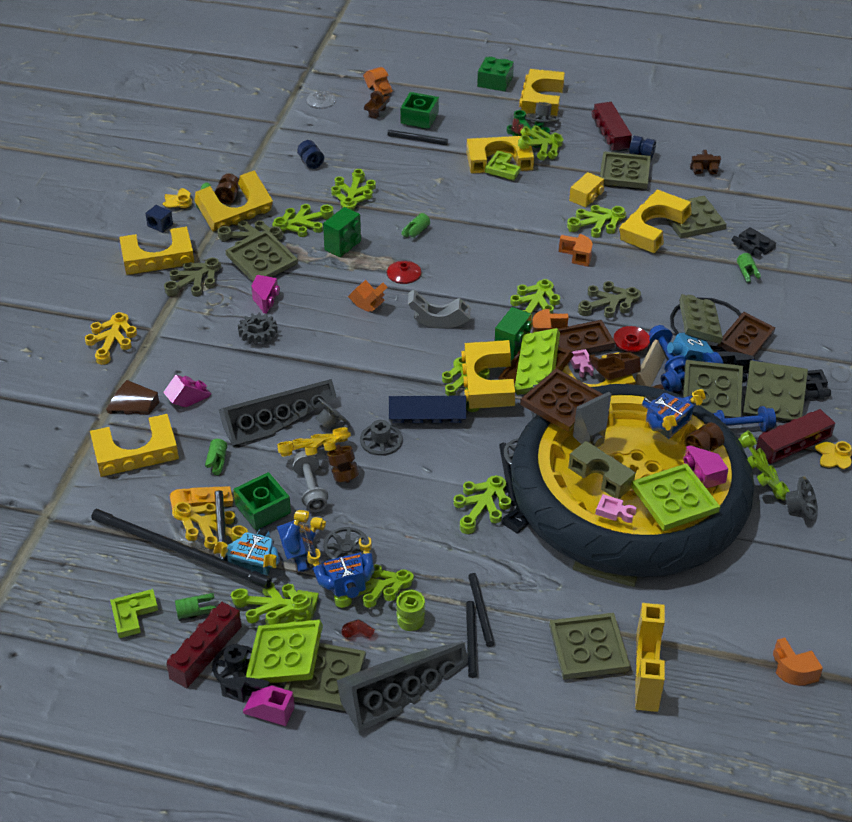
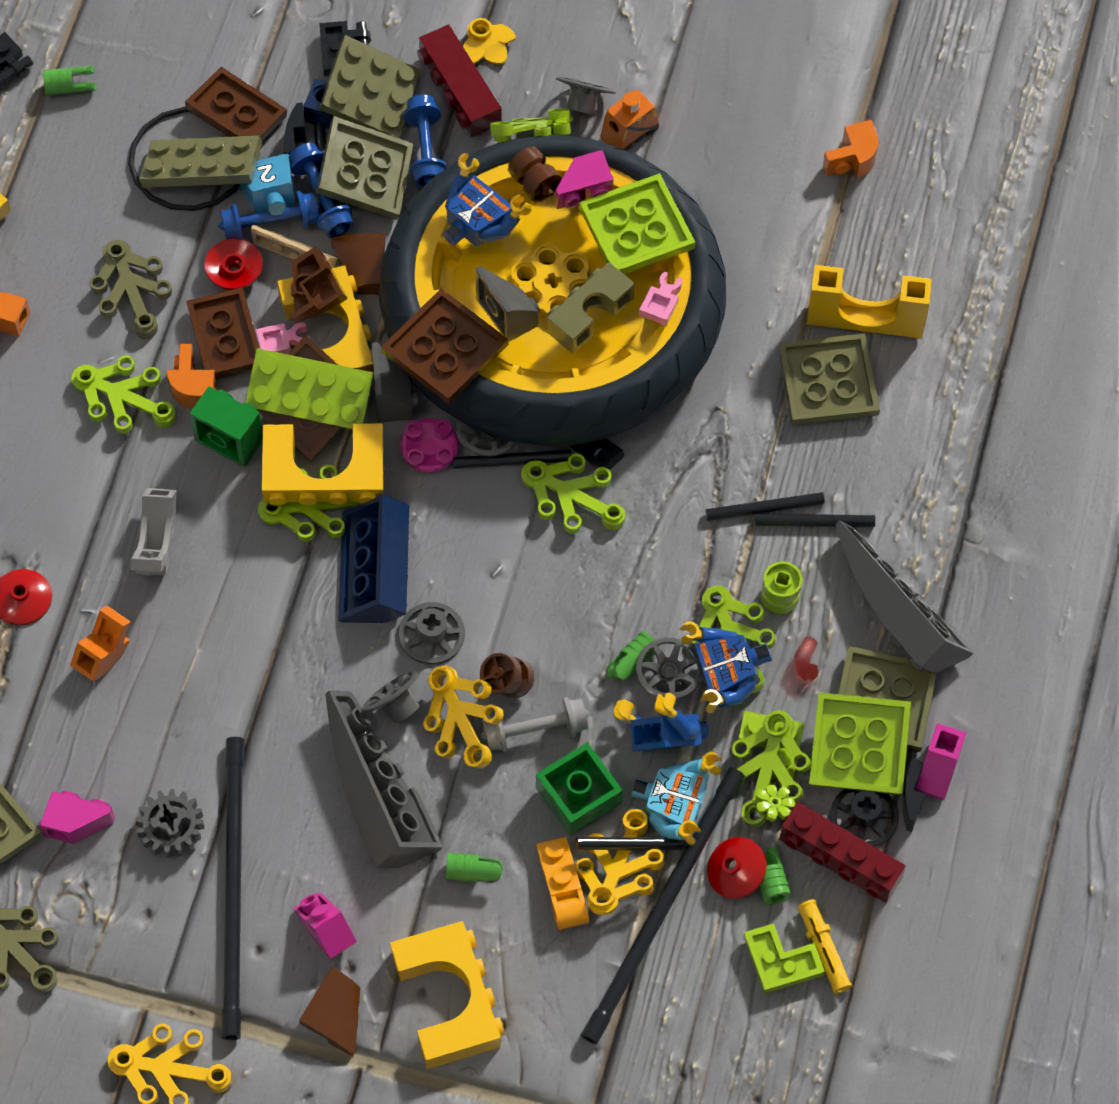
camera: 90 degrees left, 20 degrees up
none -> black piece [221,737,245,1040]
none -> dark pink dish [400,418,459,473]
none -> orange torso [600,90,659,150]
none -> bright green hinge [606,631,659,681]
none -> red dish [707,837,767,899]
none -> lime plant [755,785,795,822]
none -> yellow pin [797,899,853,994]

